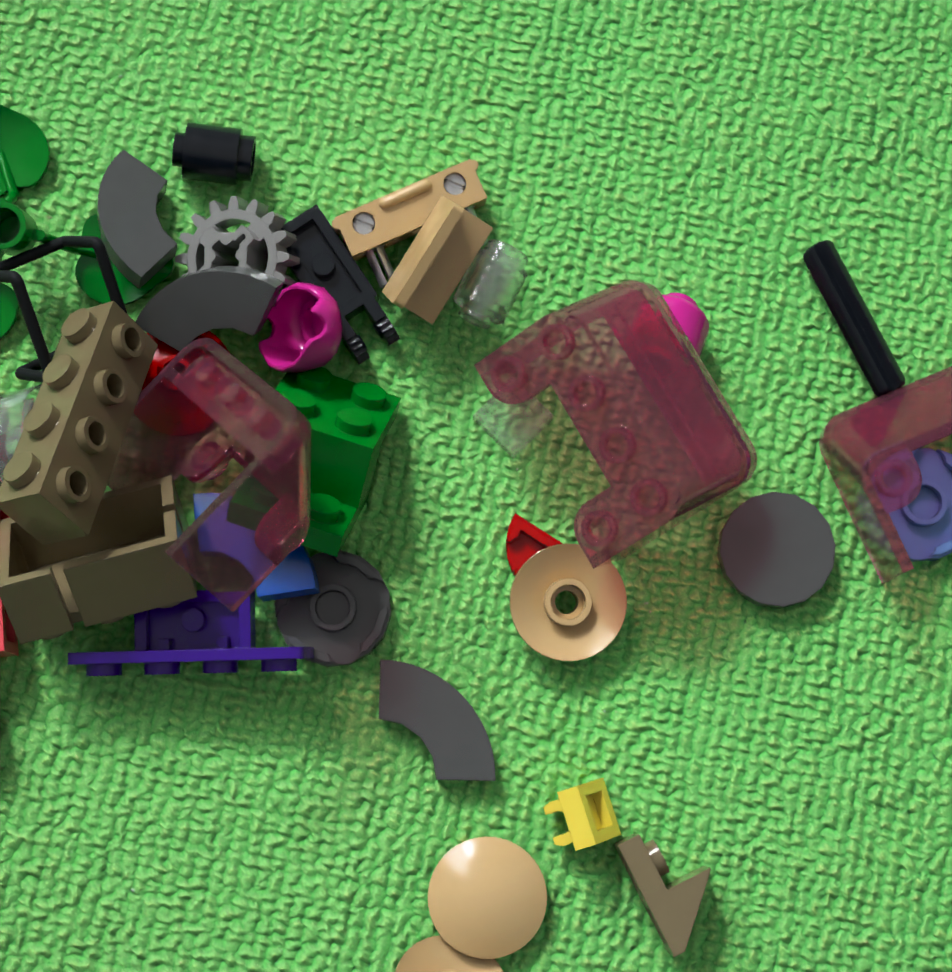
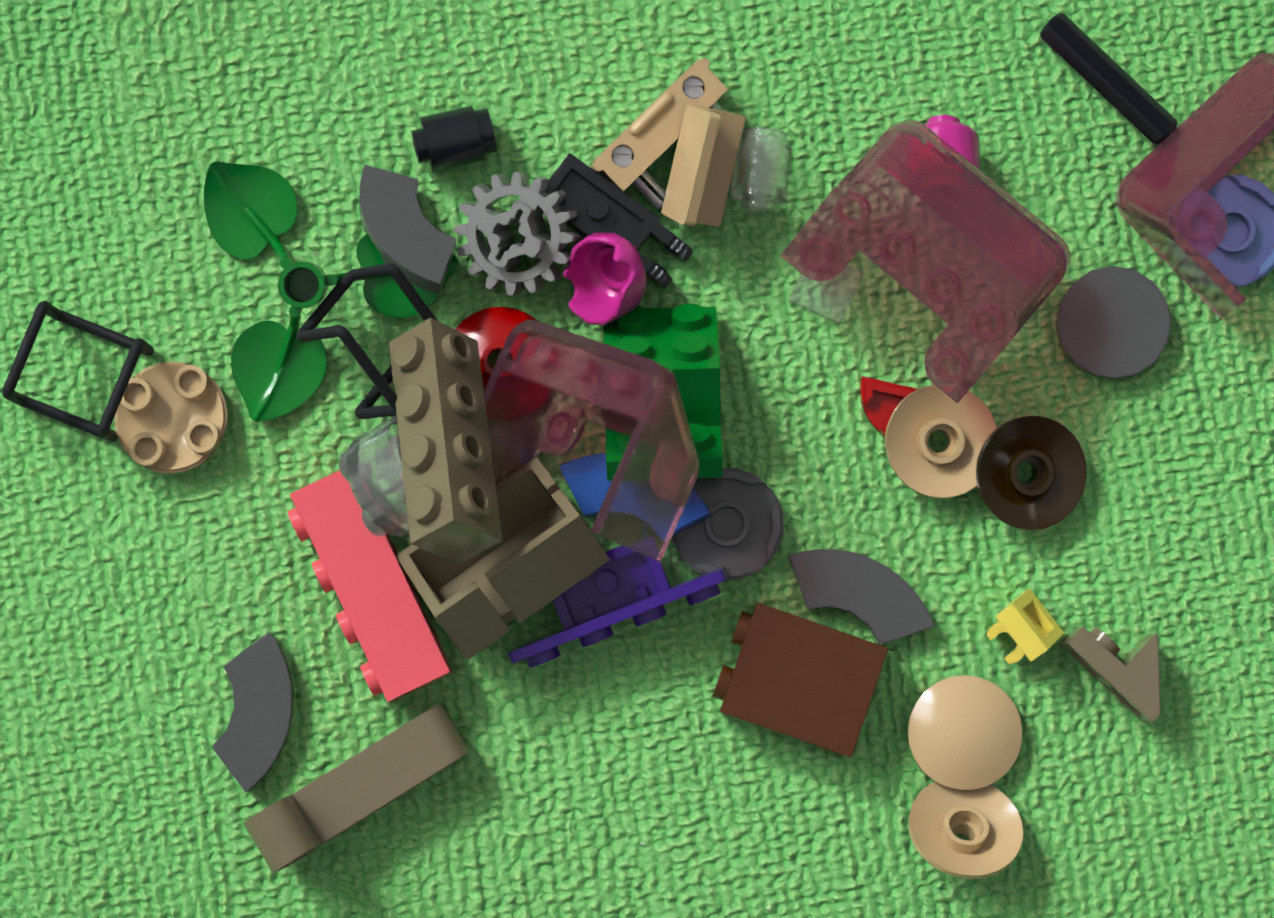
camera: 15 degrees left, 5 degrees up
dark grey tile [136,266,284,353] -> none
none -> reddish brown panel [712,602,889,757]
none -> dark brown dish [976,416,1087,530]

